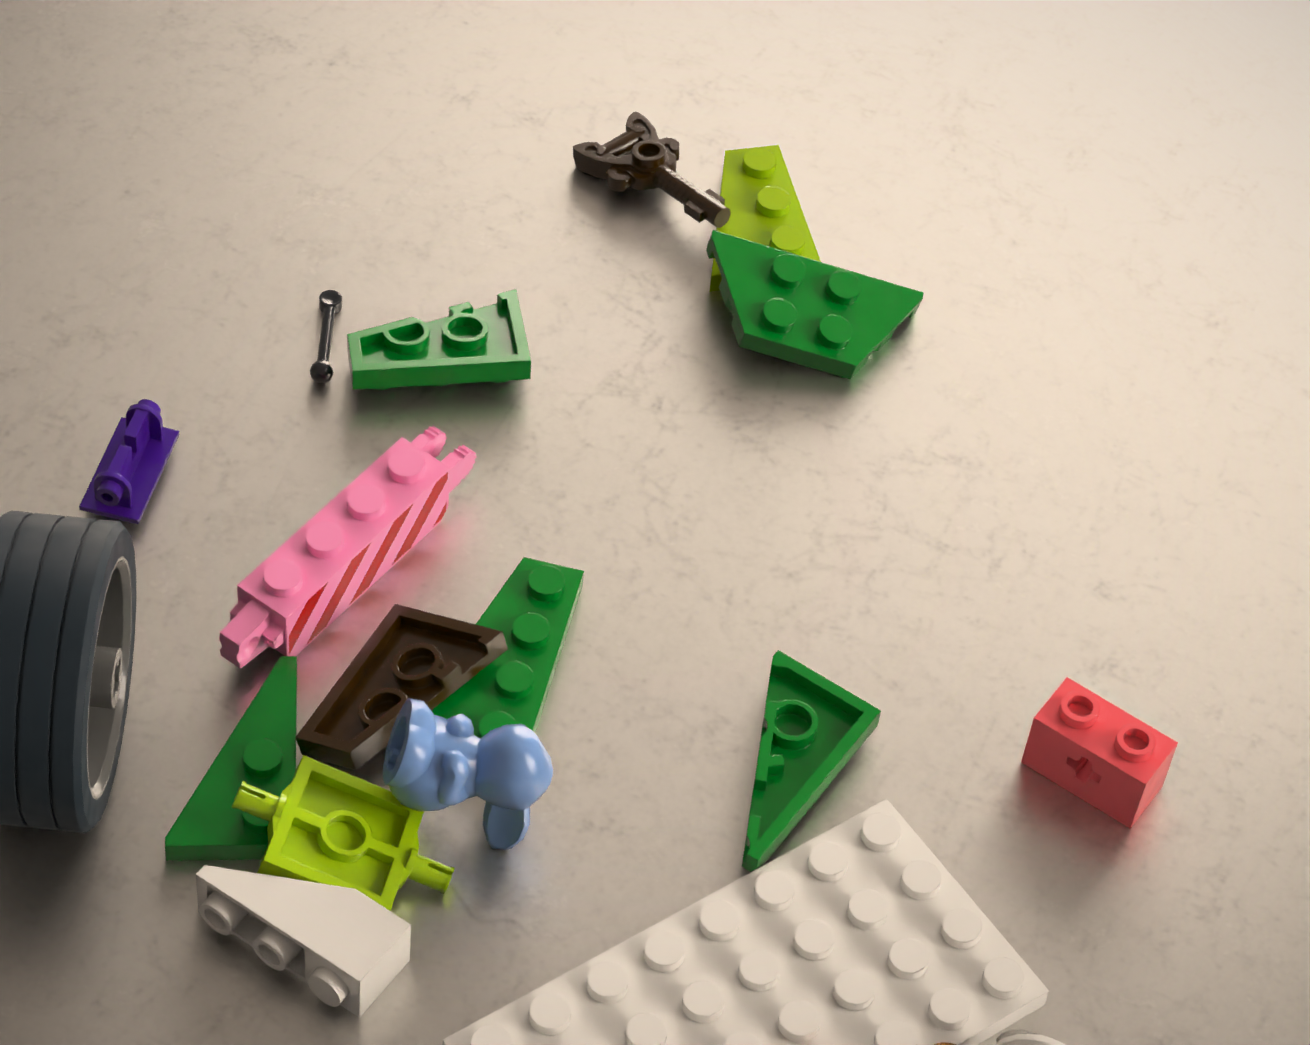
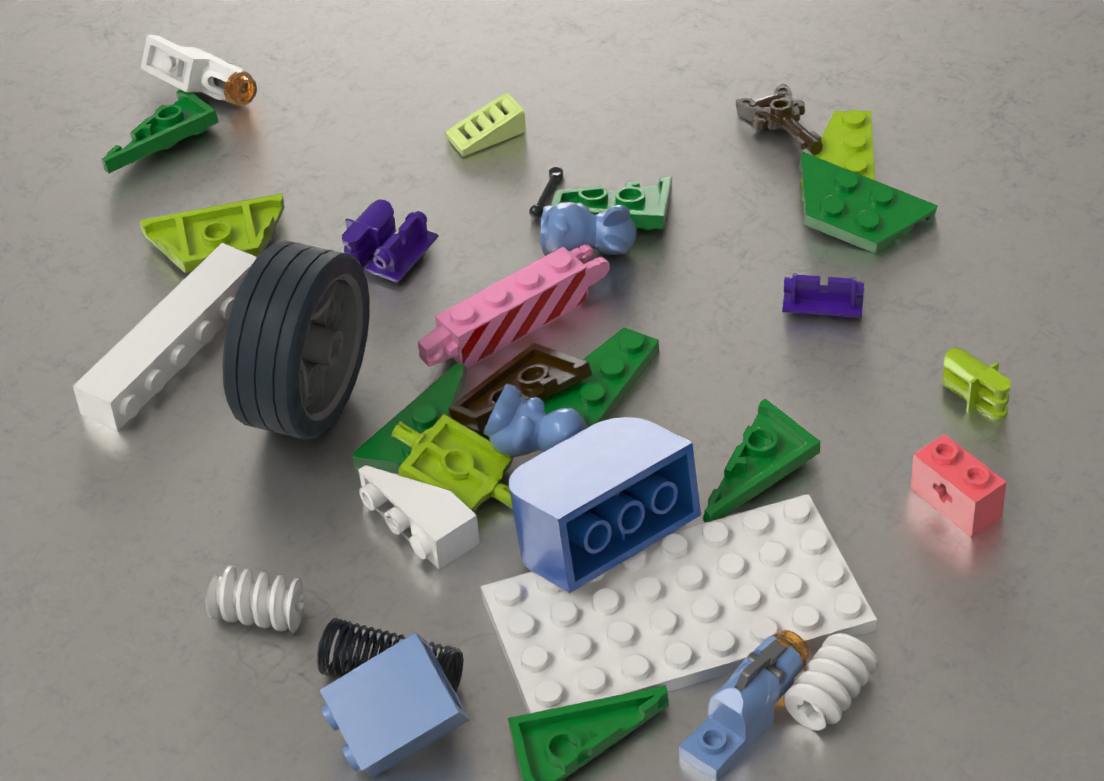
camera: 25 degrees right, 5 degrees down
none -> dark purple arm [342,199,397,268]
none -> yellowish green slope [445,93,526,157]
none -> brick [509,417,701,594]
none -> medium blue animal [540,202,637,256]
none -> dark purple hinge [782,273,864,318]
none -> lime arm [942,347,1011,419]

